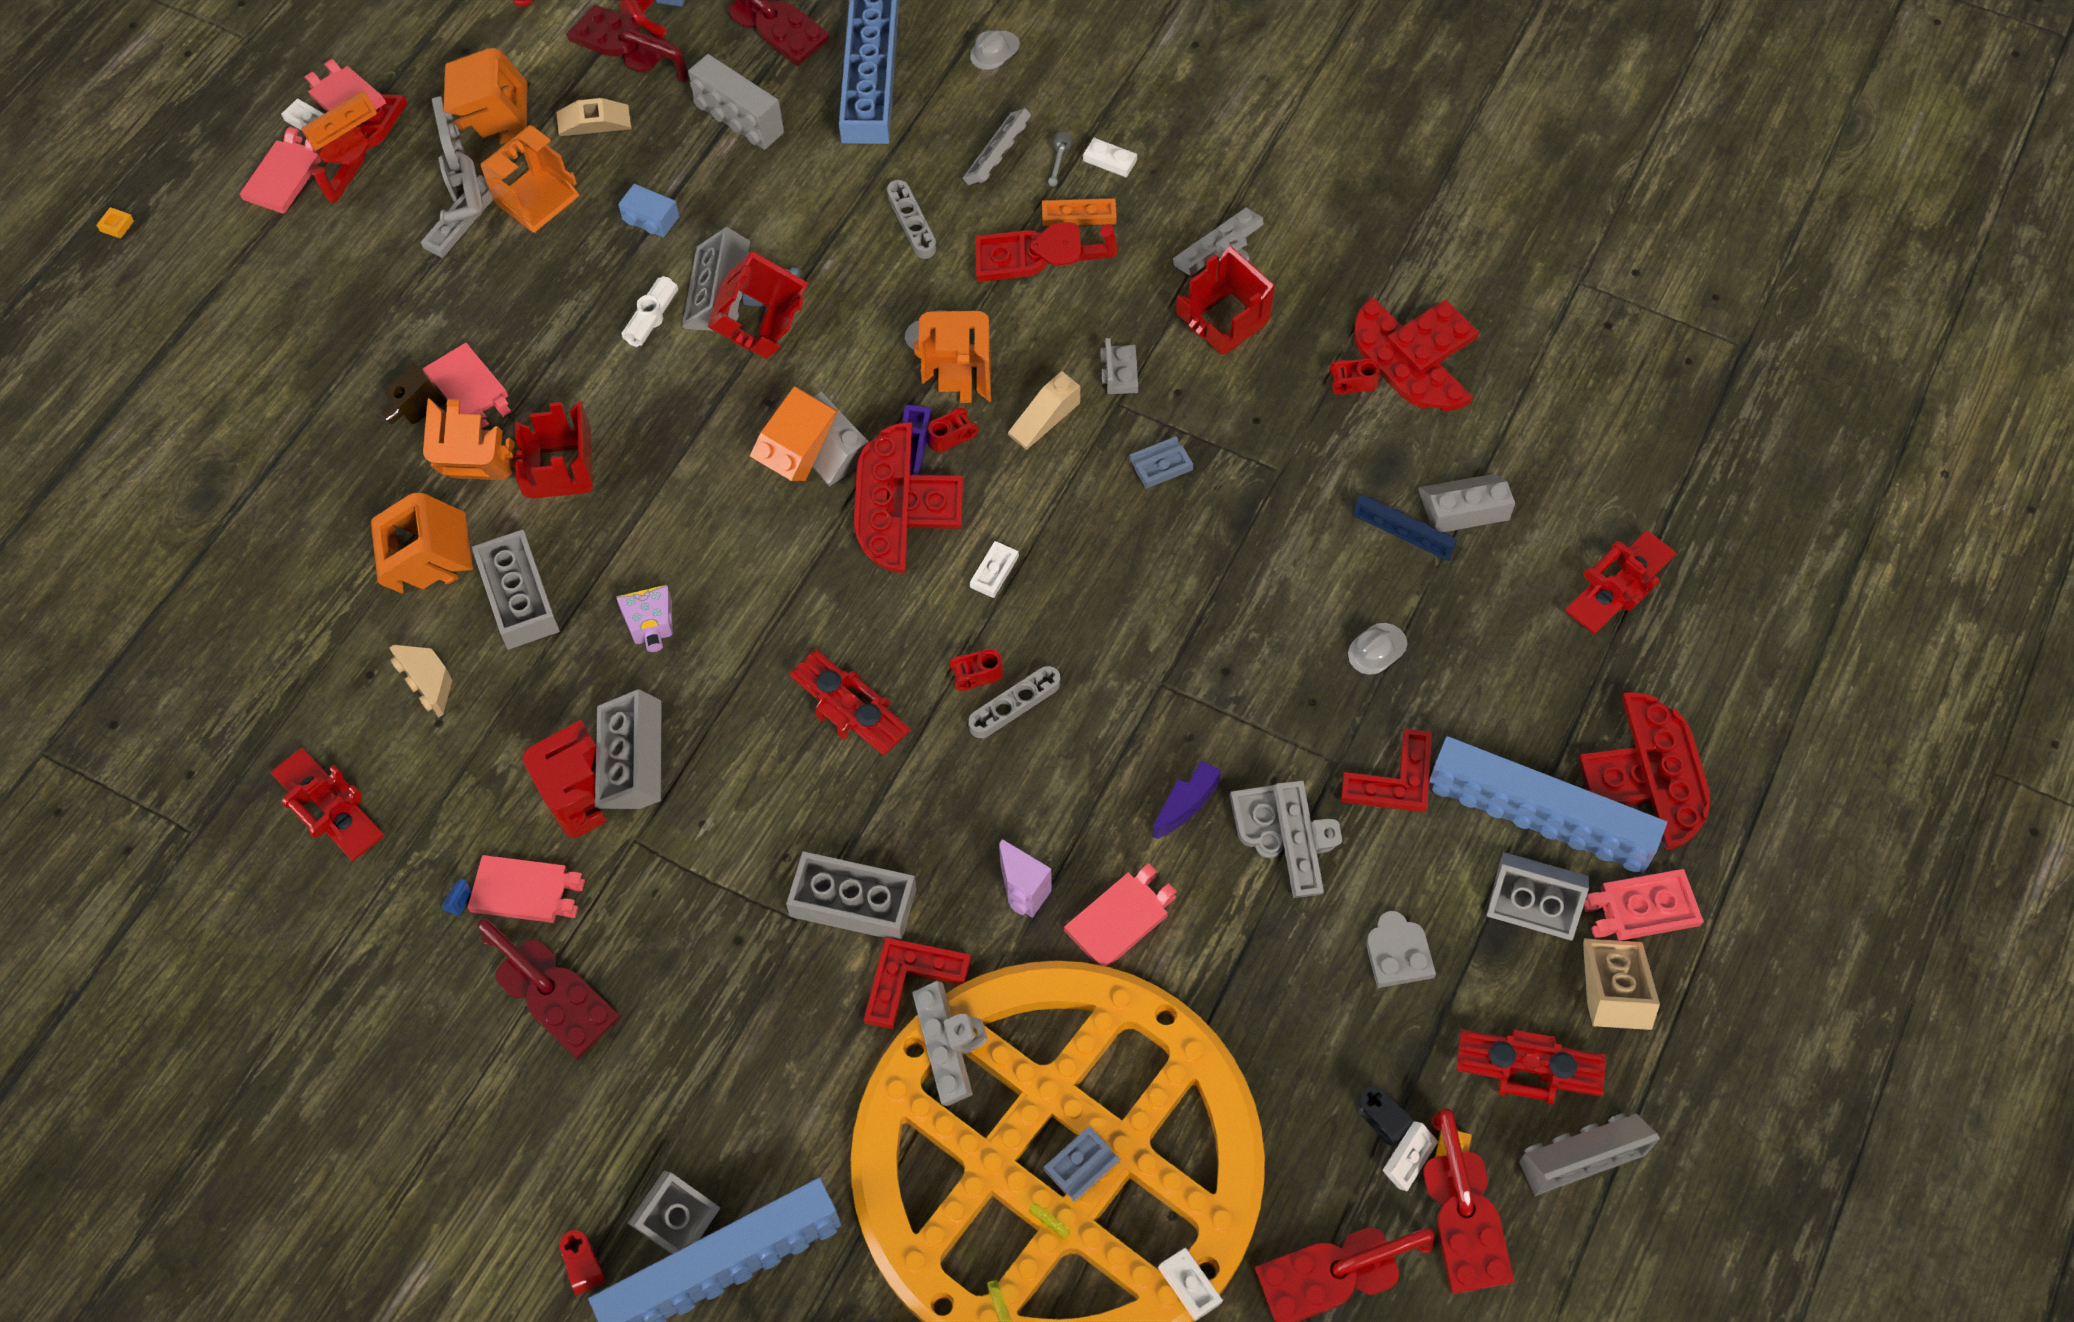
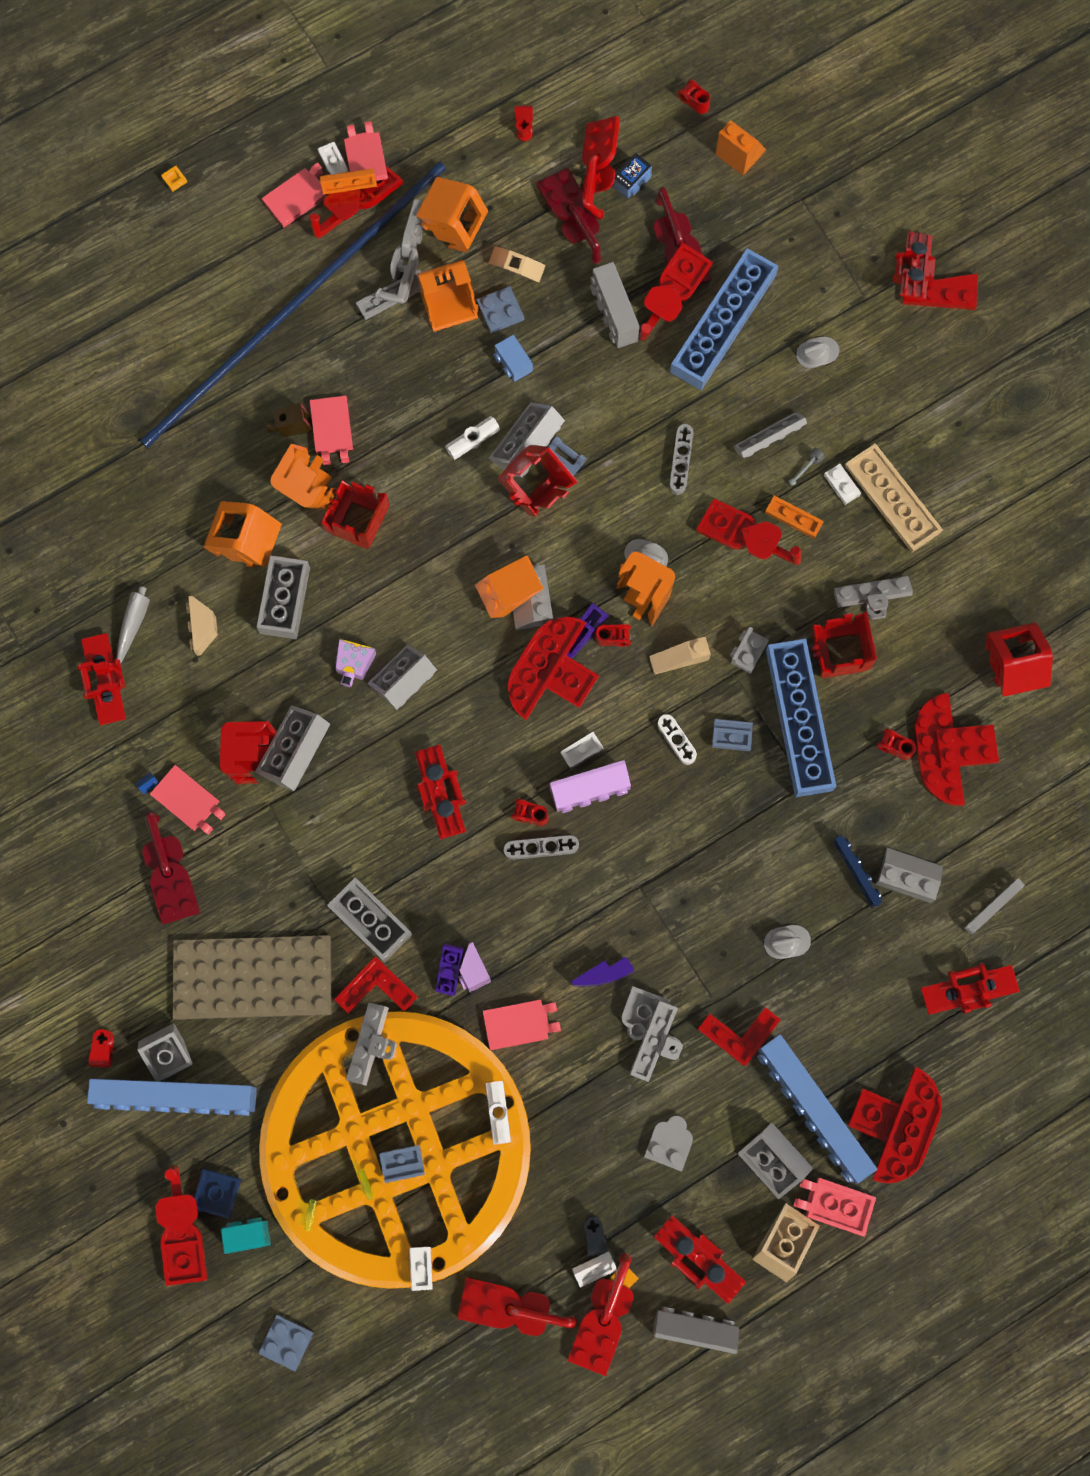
camera: 30 degrees right, 15 degrees up
none -> light grey piece [116,586,150,663]
none -> dark blue piece [140,161,446,449]
none -> dark tan plate [173,936,332,1020]
none -> light grey slope [367,644,437,710]
none -> dark purple slope [436,944,465,996]
none -> sand blue plate [477,286,524,333]
none -> white piece [486,1081,511,1145]
none -> lavender slope [550,760,631,813]
none -> red plate [639,243,713,341]
none -> white beam [658,715,697,765]
none -> medium blue brick [766,639,836,797]
none -> tan plate [845,443,943,553]
none -> light grey beam [964,878,1025,935]
none -> red piece [986,622,1053,697]

